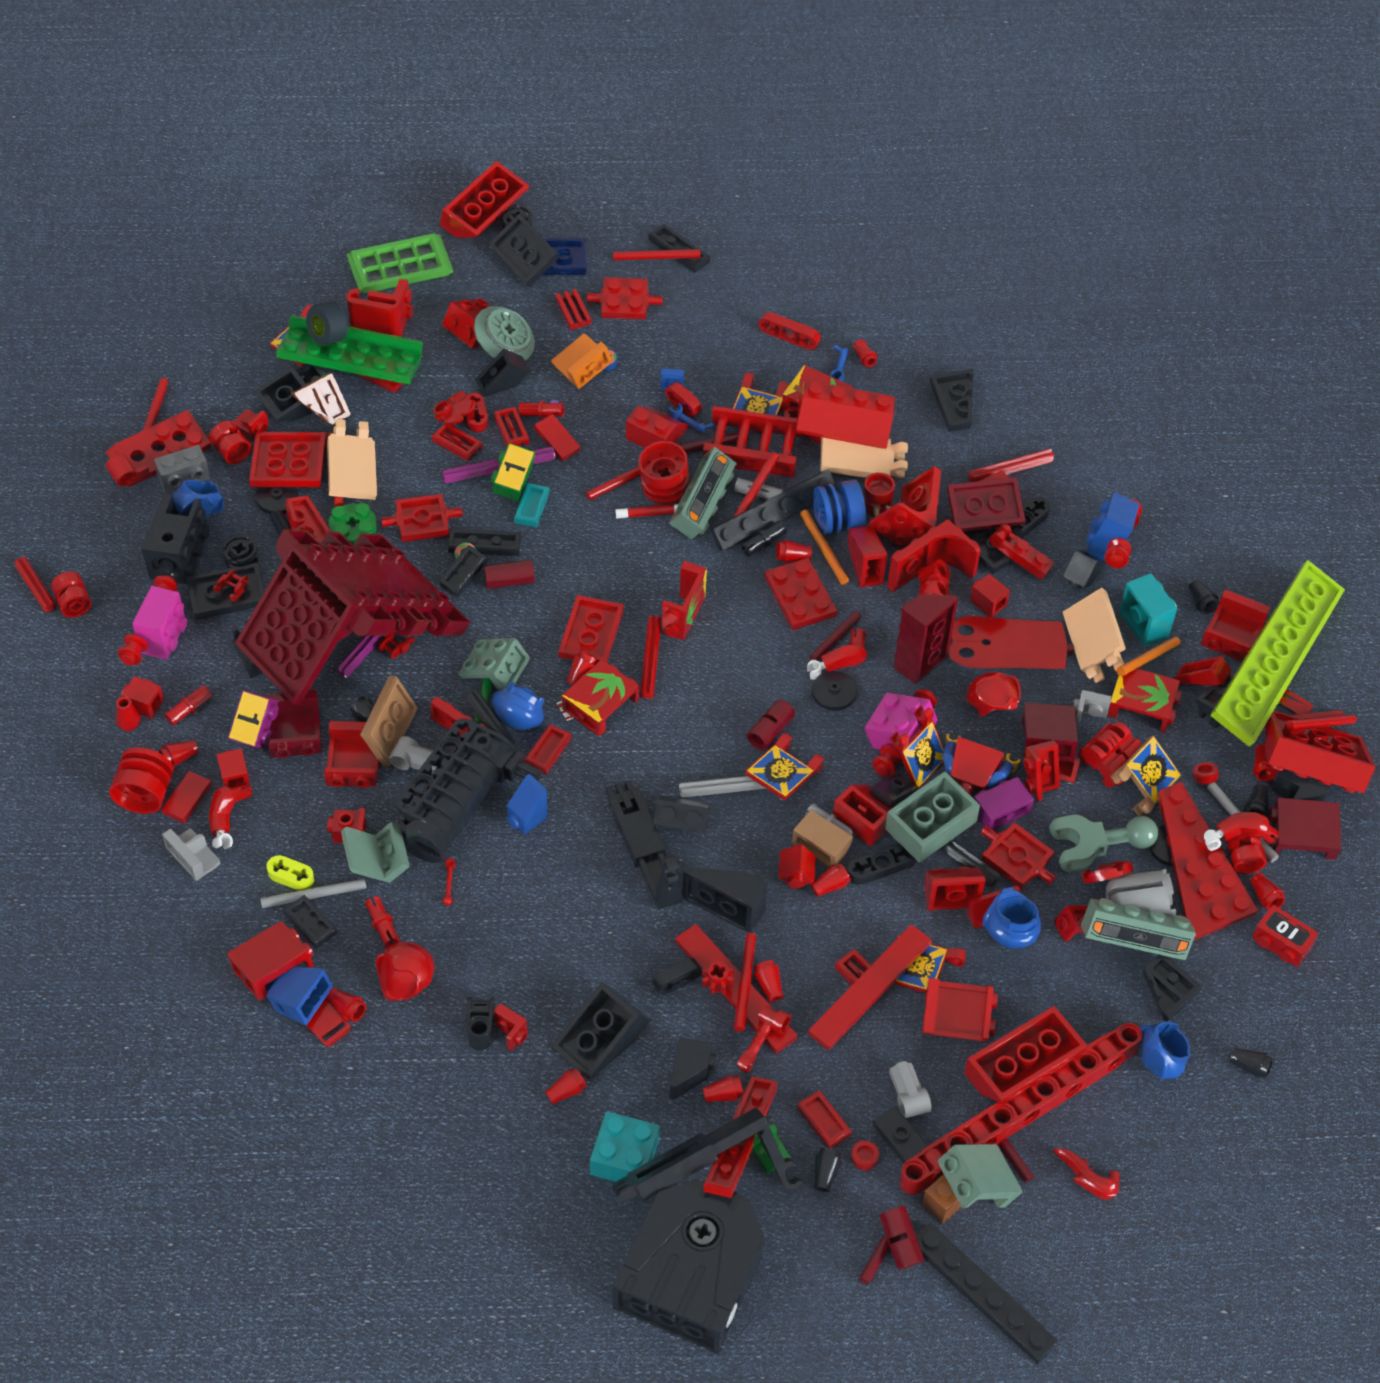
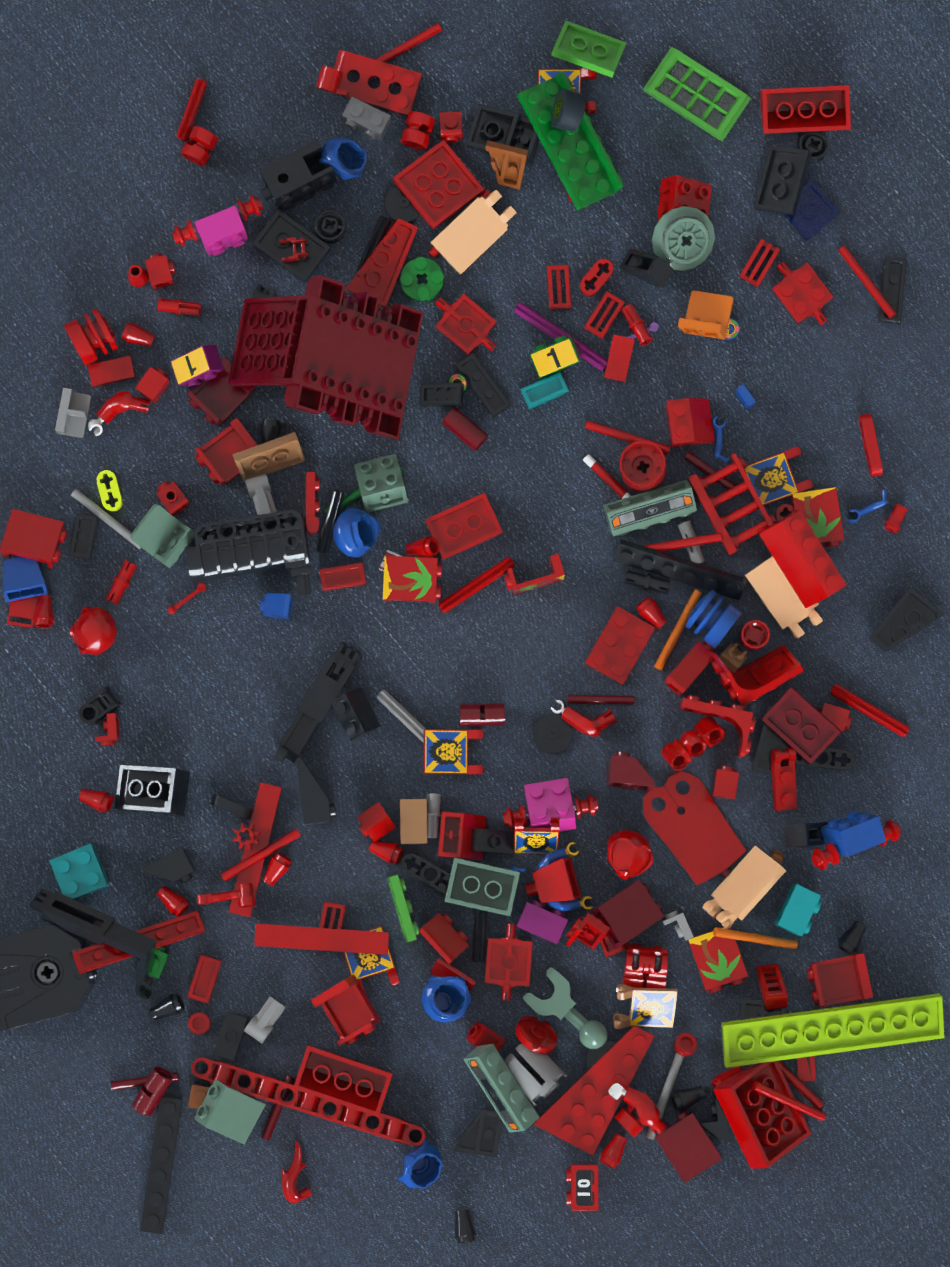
camera: 55 degrees right, 30 degrees up
red piece [346,279,413,337] -> none
red plate [433,391,476,425] -> none
red beam [665,382,702,418] -> none
none -> bright green plate [387,875,419,943]
none -> bright green plate [551,21,626,78]

